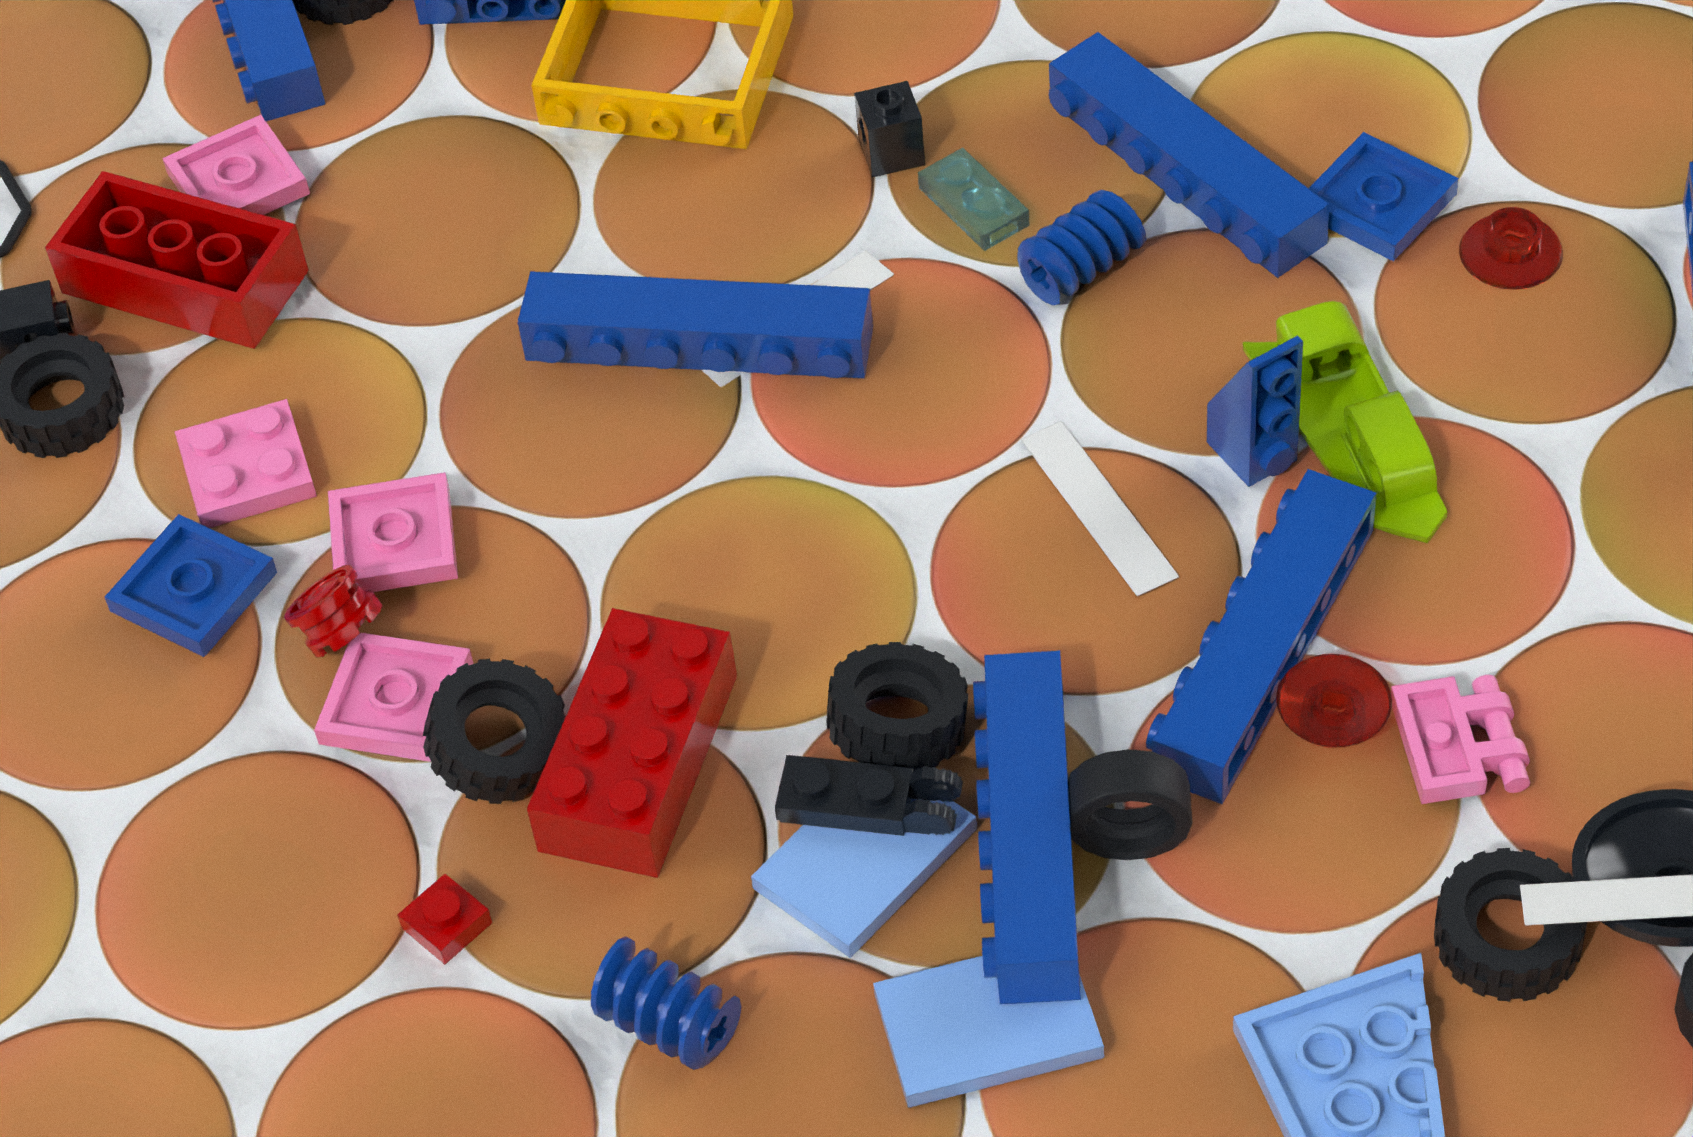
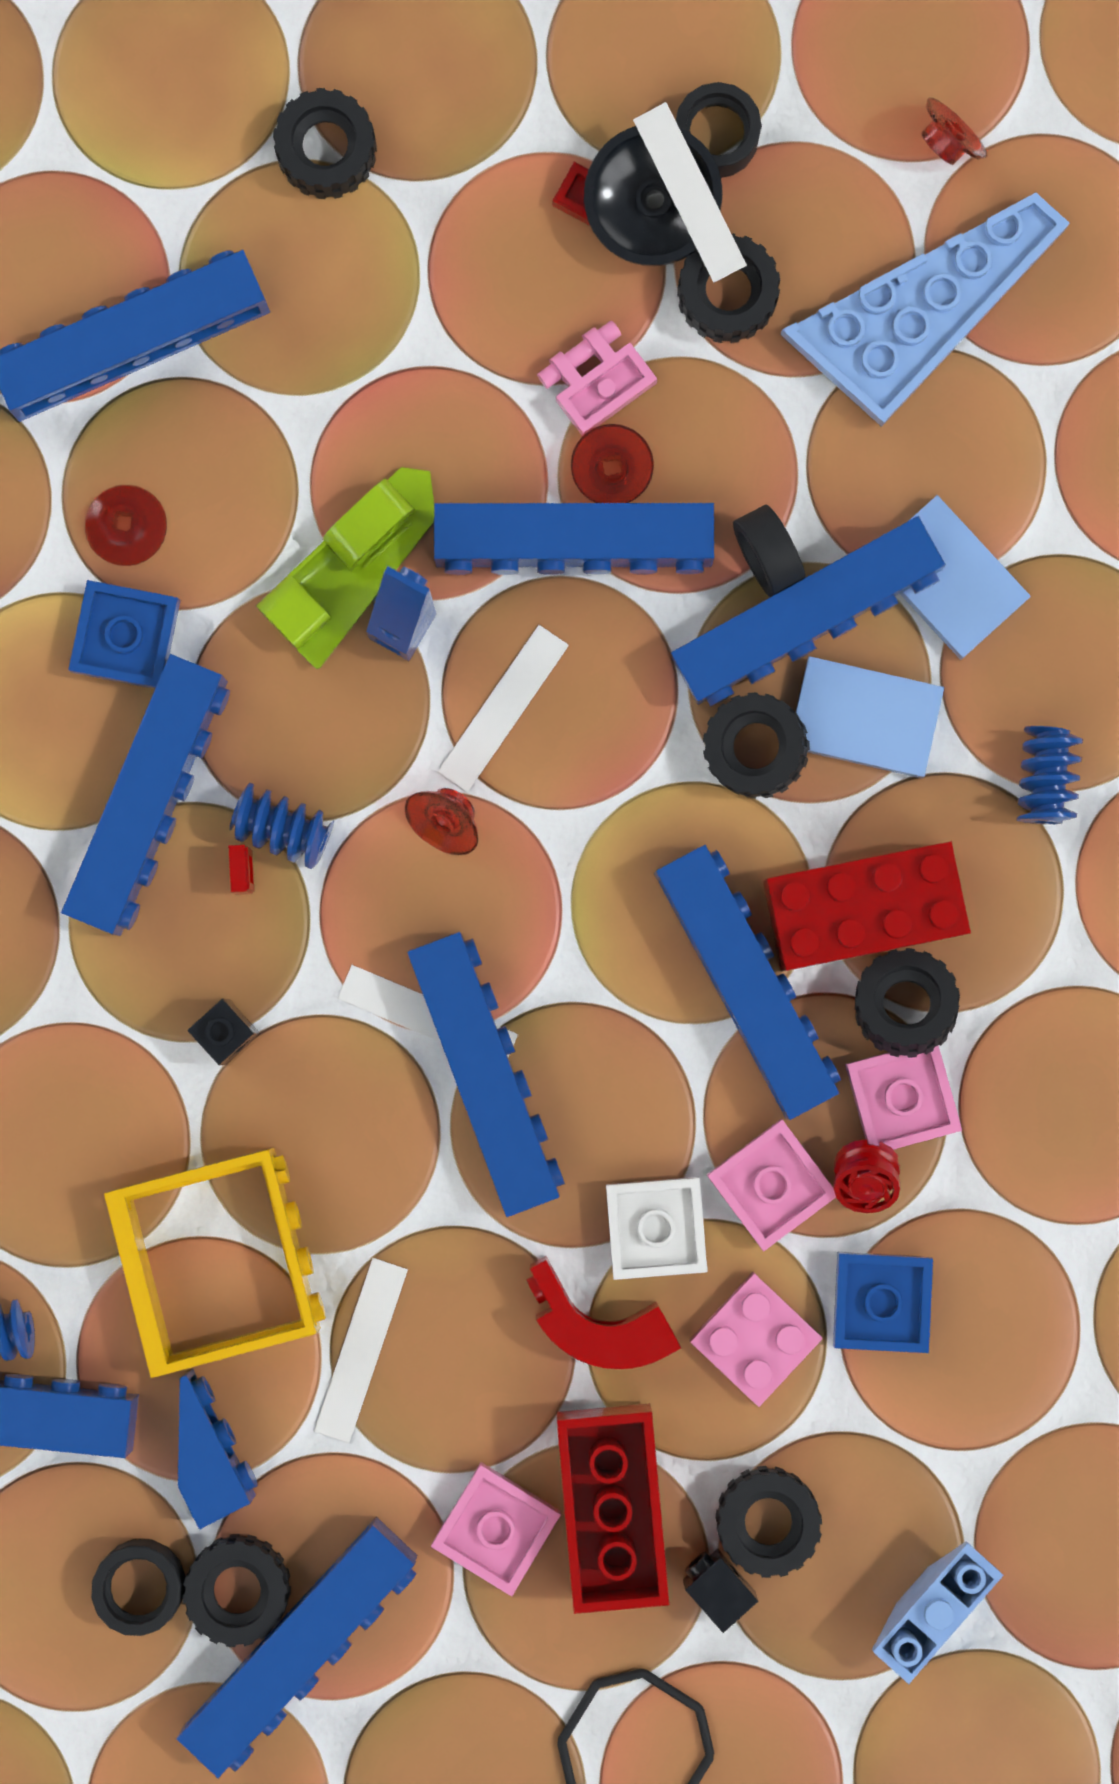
camera: 125 degrees left, 35 degrees up
red plate [397,874,492,965] -> none
black hinge [775,755,963,836] -> none
clear light blue plate [918,148,1030,251] -> none
none -> red tile [228,845,255,895]
none -> white sticker [314,1258,408,1443]
none -> clear red piece [404,788,478,855]
none -> red arch [526,1256,681,1369]
none -> white plate [606,1177,707,1280]
none -> blue brick [654,845,841,1120]

